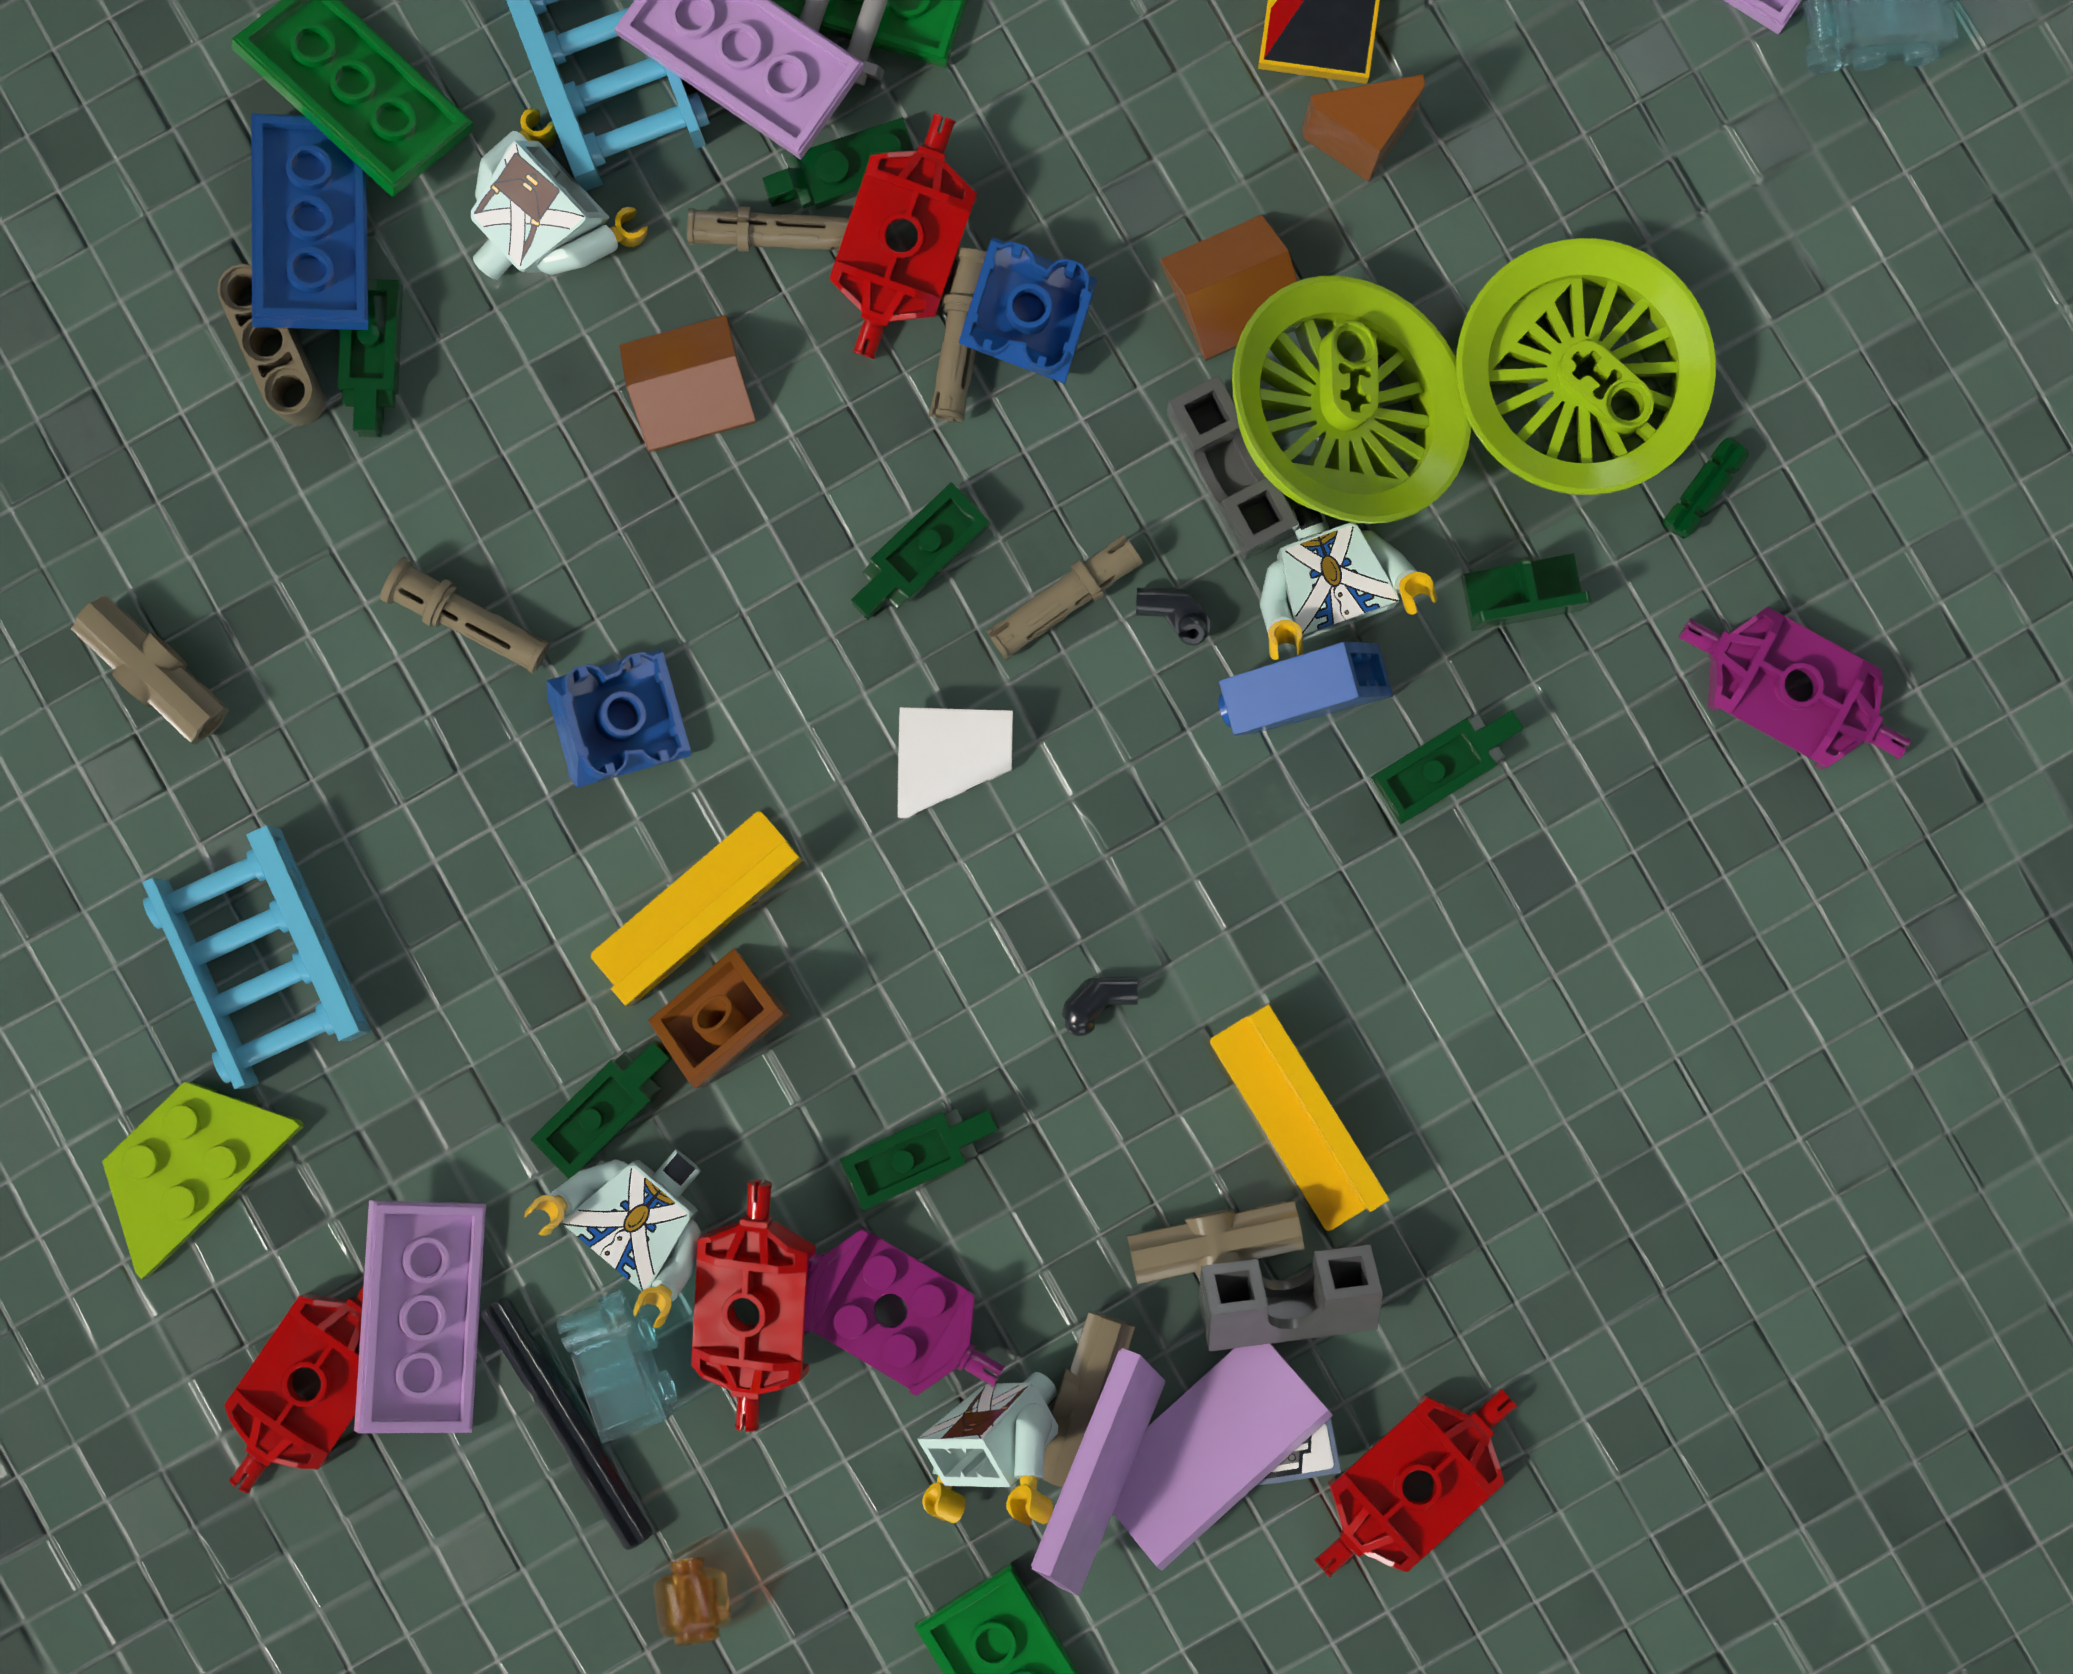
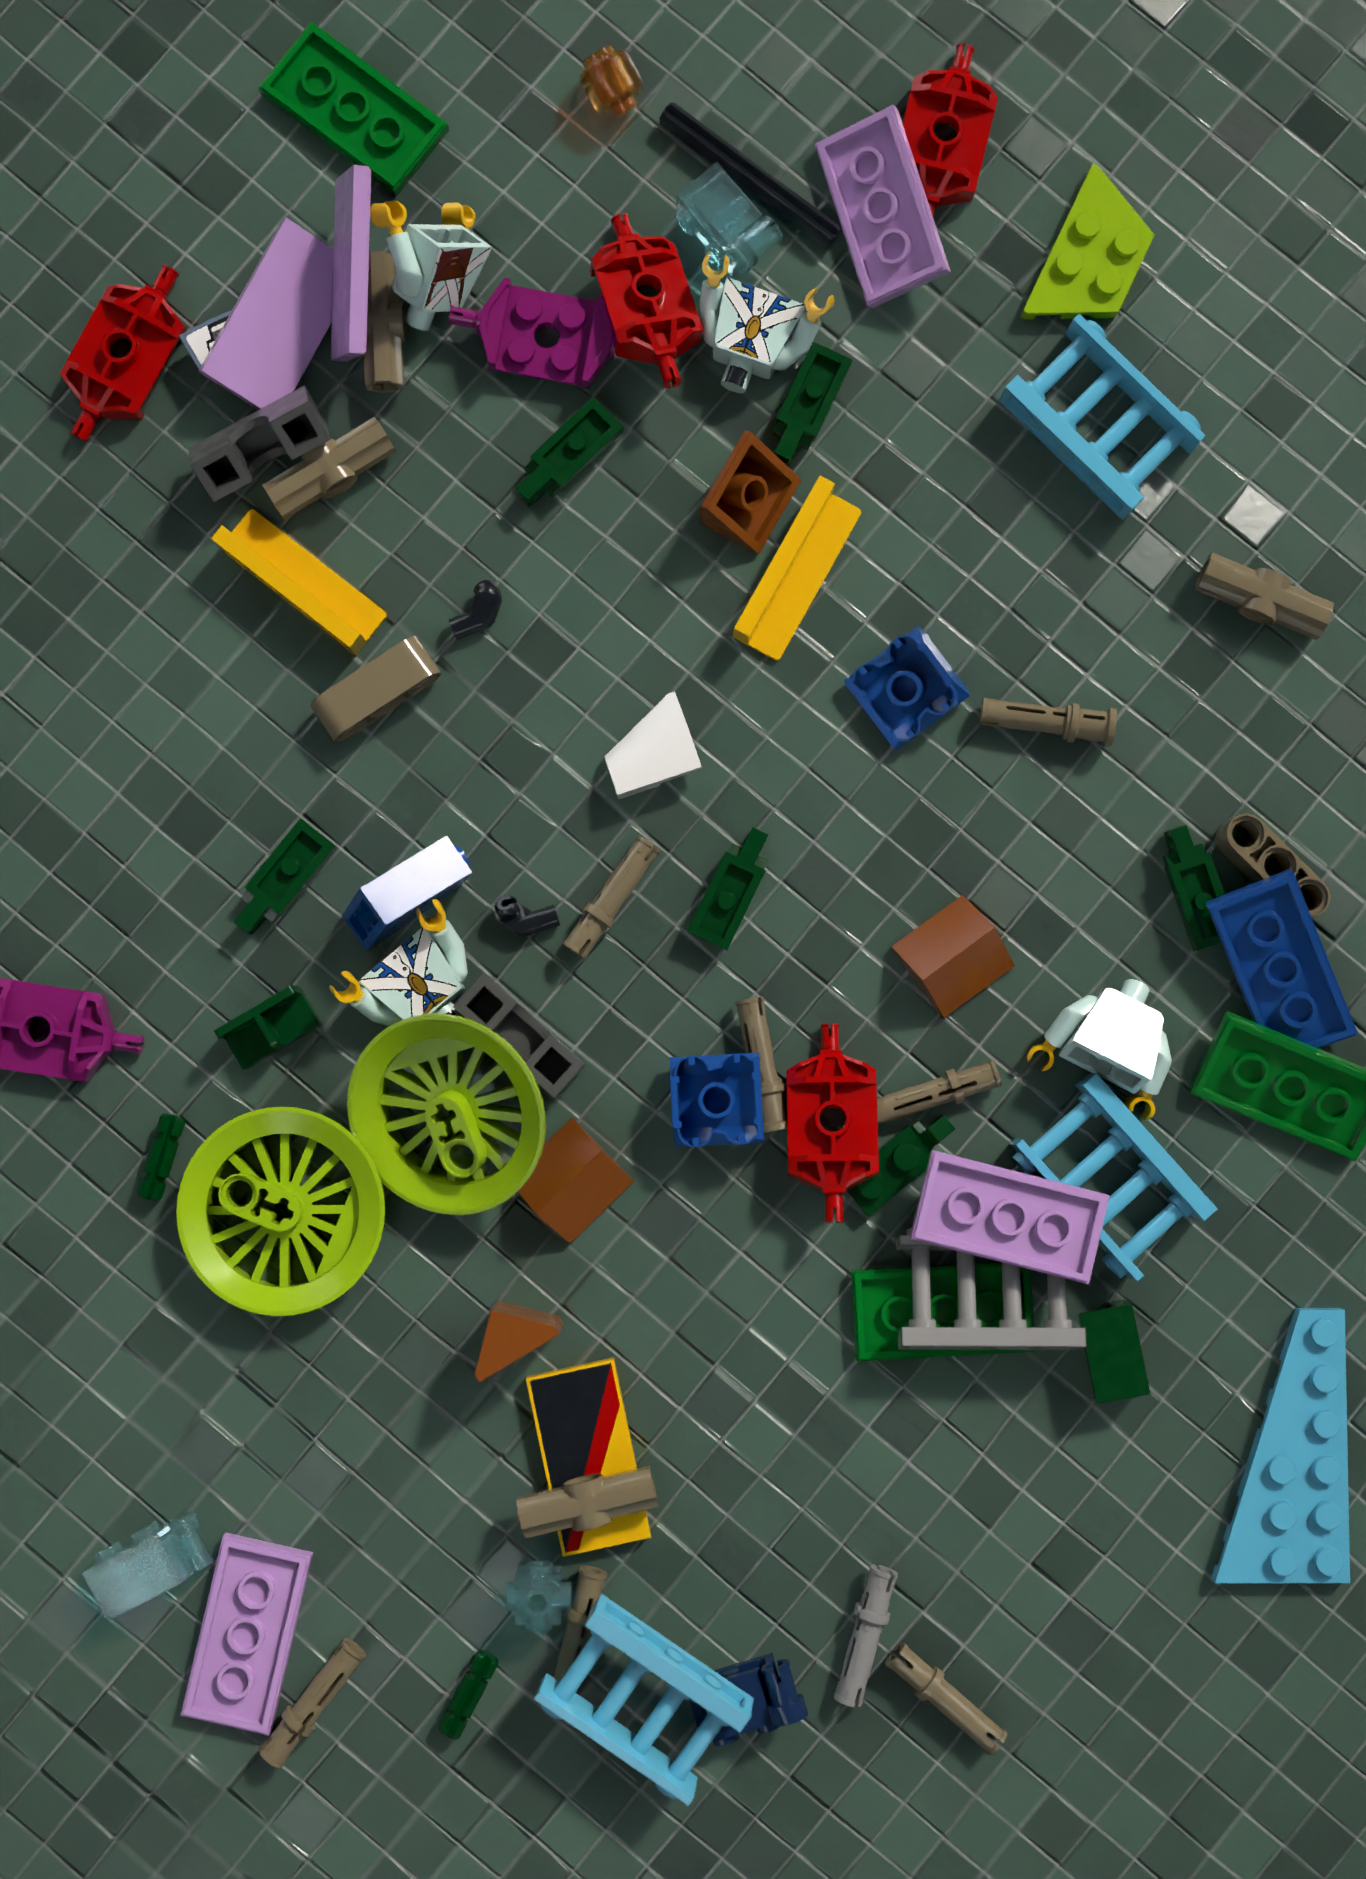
camera: 150 degrees right, 0 degrees up
none -> dark tan beam [310,636,441,743]

